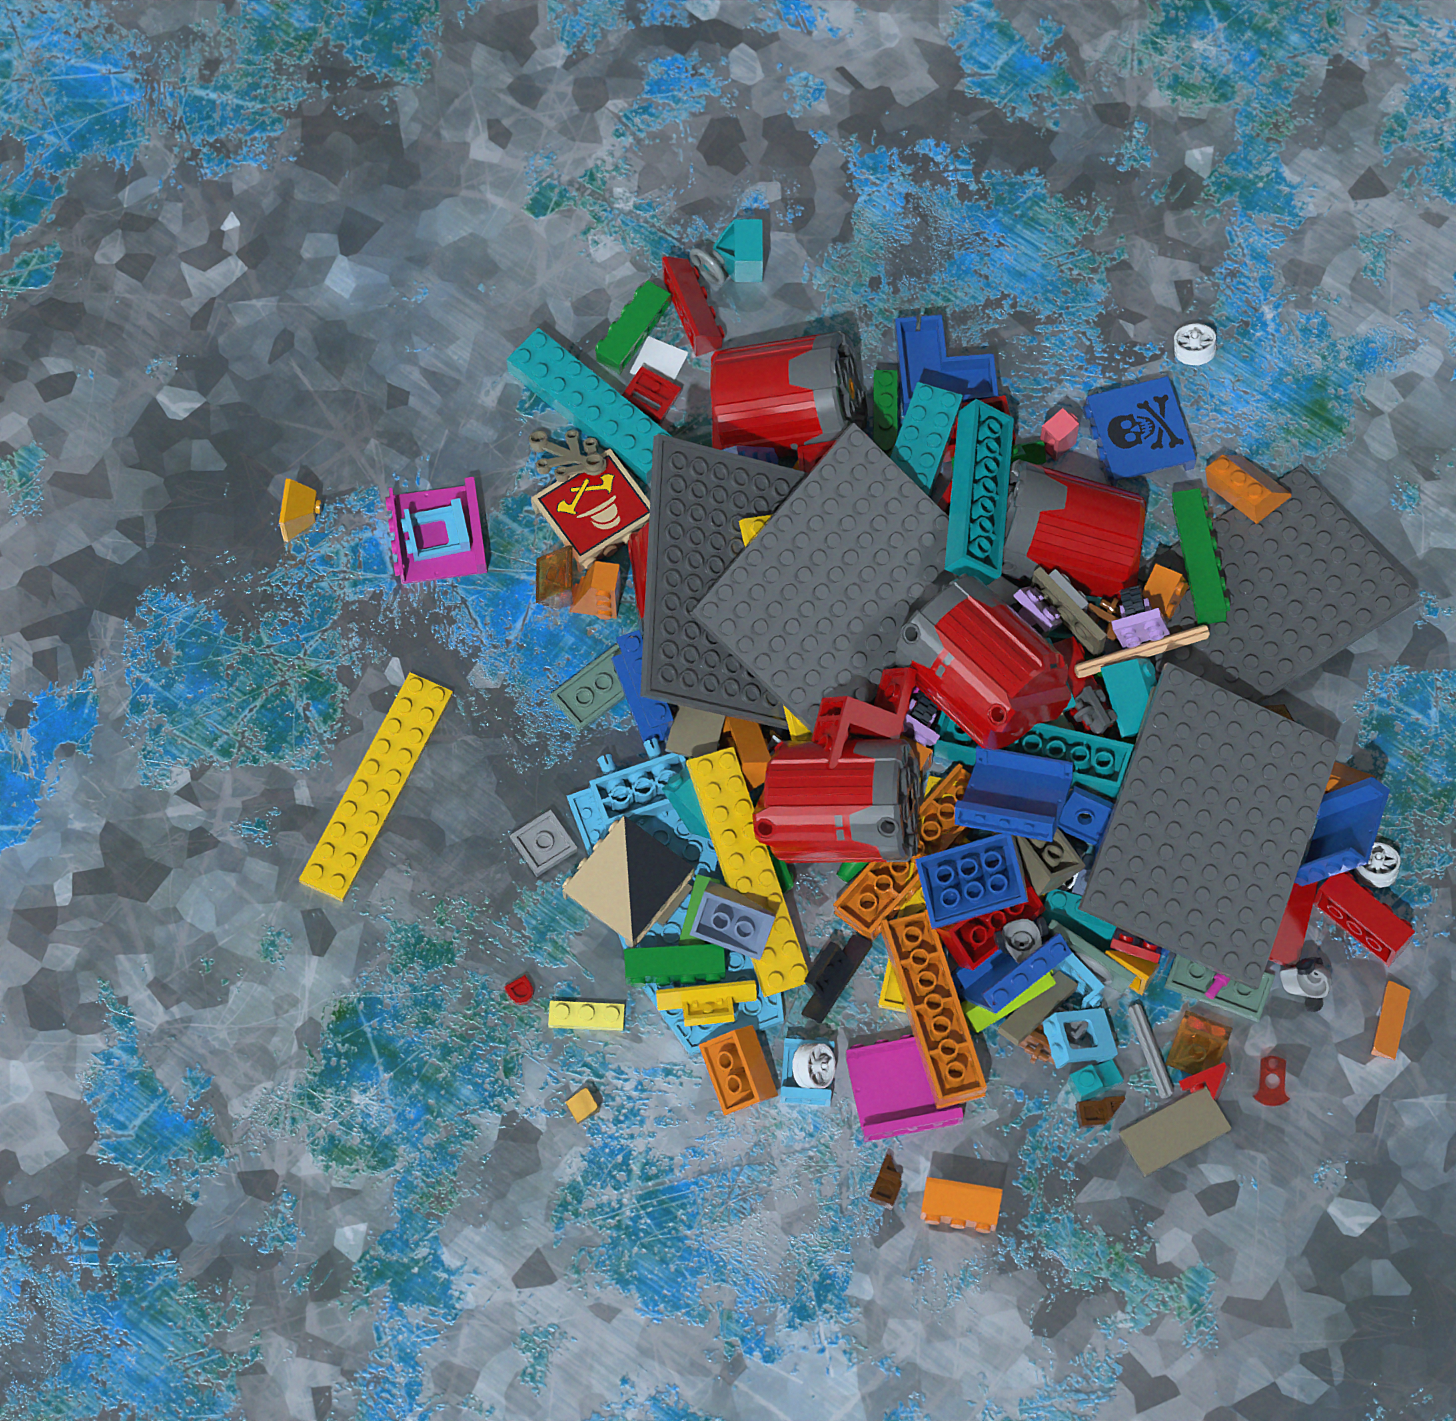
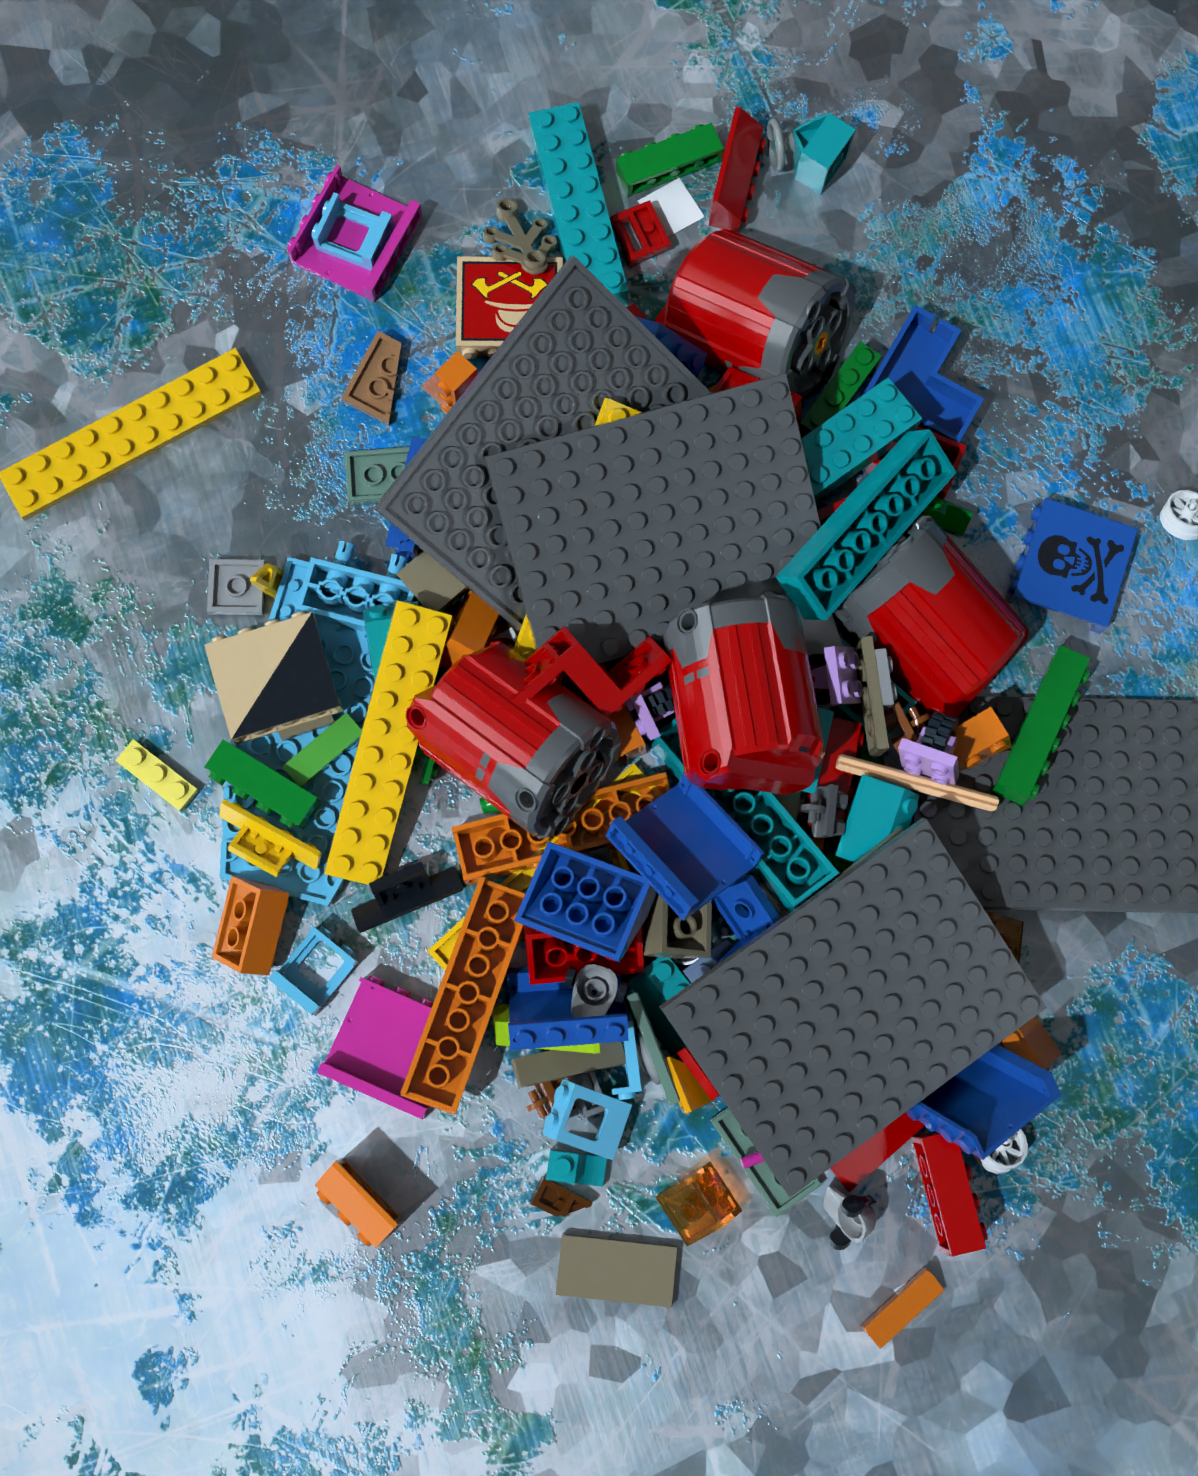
camera: 30 degrees right, 10 degrees up
light orange slope [279,478,322,542] -> none
red tile [504,975,534,1005] -> none
clear orange slope [536,545,574,610] -> none
slope [565,1087,599,1124] -> none
sand blue slope [690,881,776,960] -> none
white wheel [793,1044,835,1088] -> none
reddish brown slope [868,1154,902,1210] -> none
coral piece [1040,408,1079,461] -> none
light grey axle [1128,1004,1174,1098] -> none
red slope [1179,1062,1231,1100] -> none
orange slope [1205,454,1292,524] -> none
clear red piece [1252,1055,1290,1106] -> none
none -> yellow slope [250,563,283,598]
none -> medium nougat wing [341,331,402,426]

